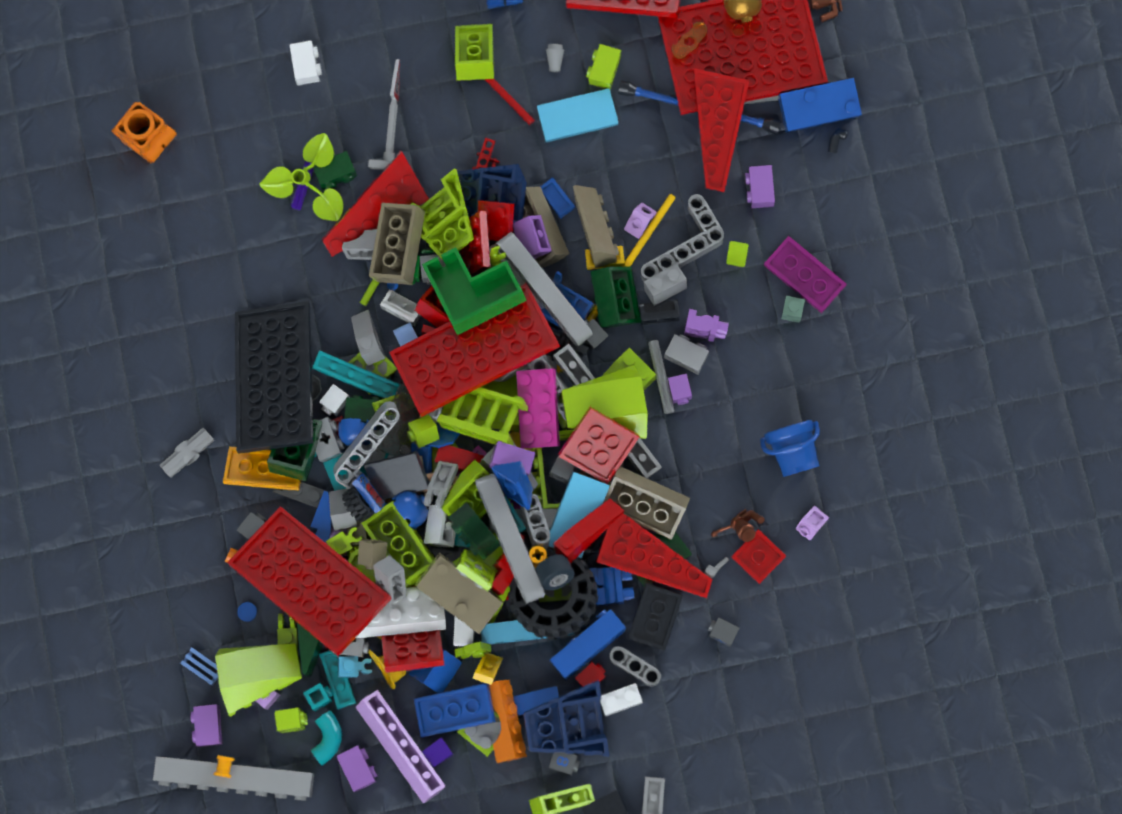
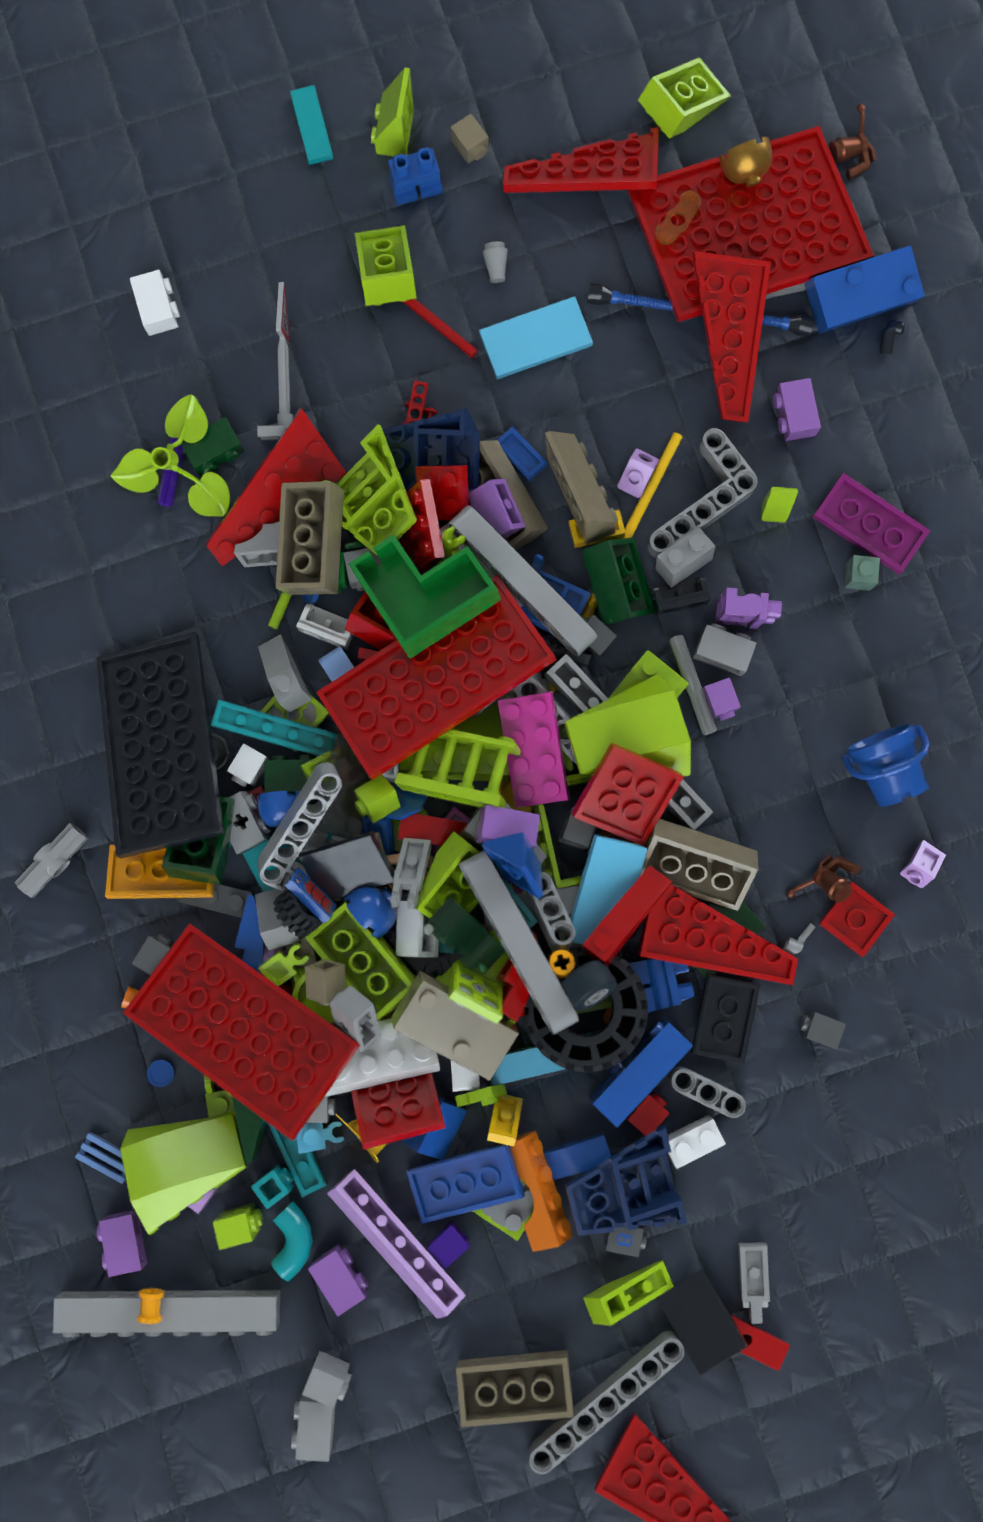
camera: 15 degrees left, 5 degrees up
lime brick [586,44,621,90] -> none

